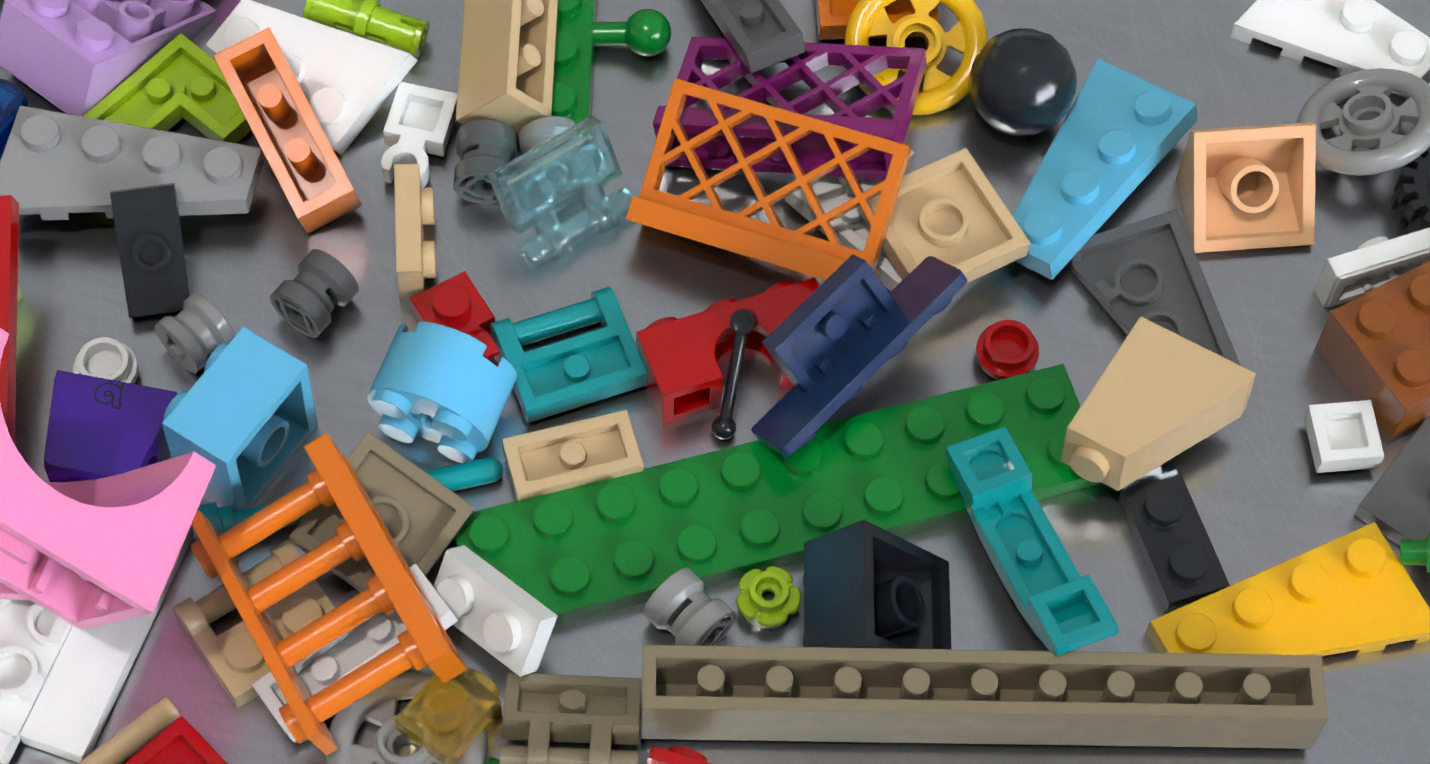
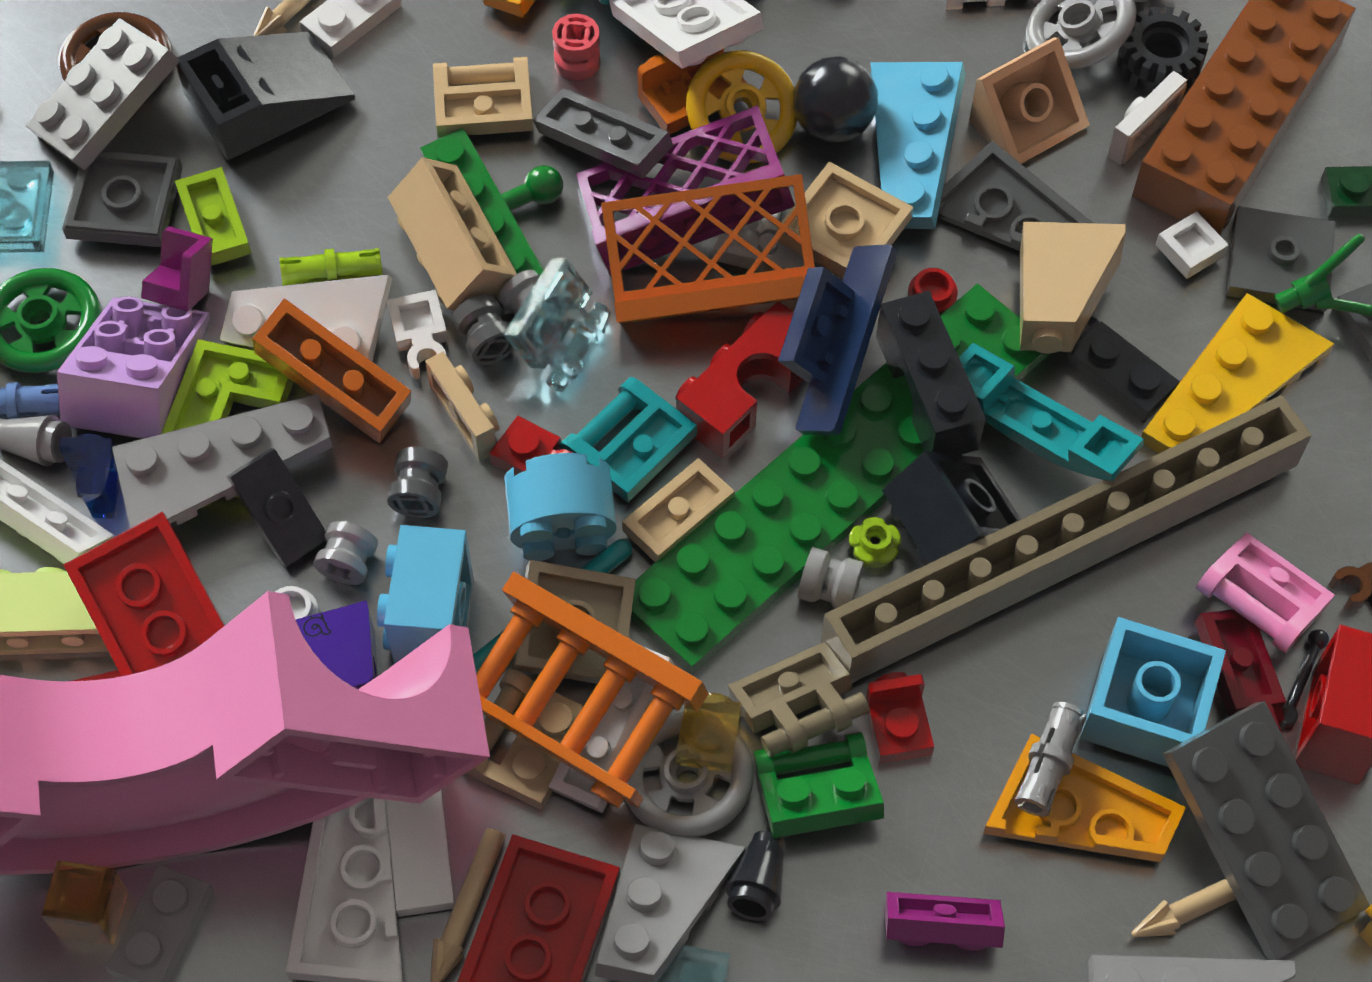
camera: 25 degrees left, 0 degrees up
white plate [434,545,558,677] -> none
black hinge [711,309,758,440] -> none
none -> black arch [876,291,986,455]

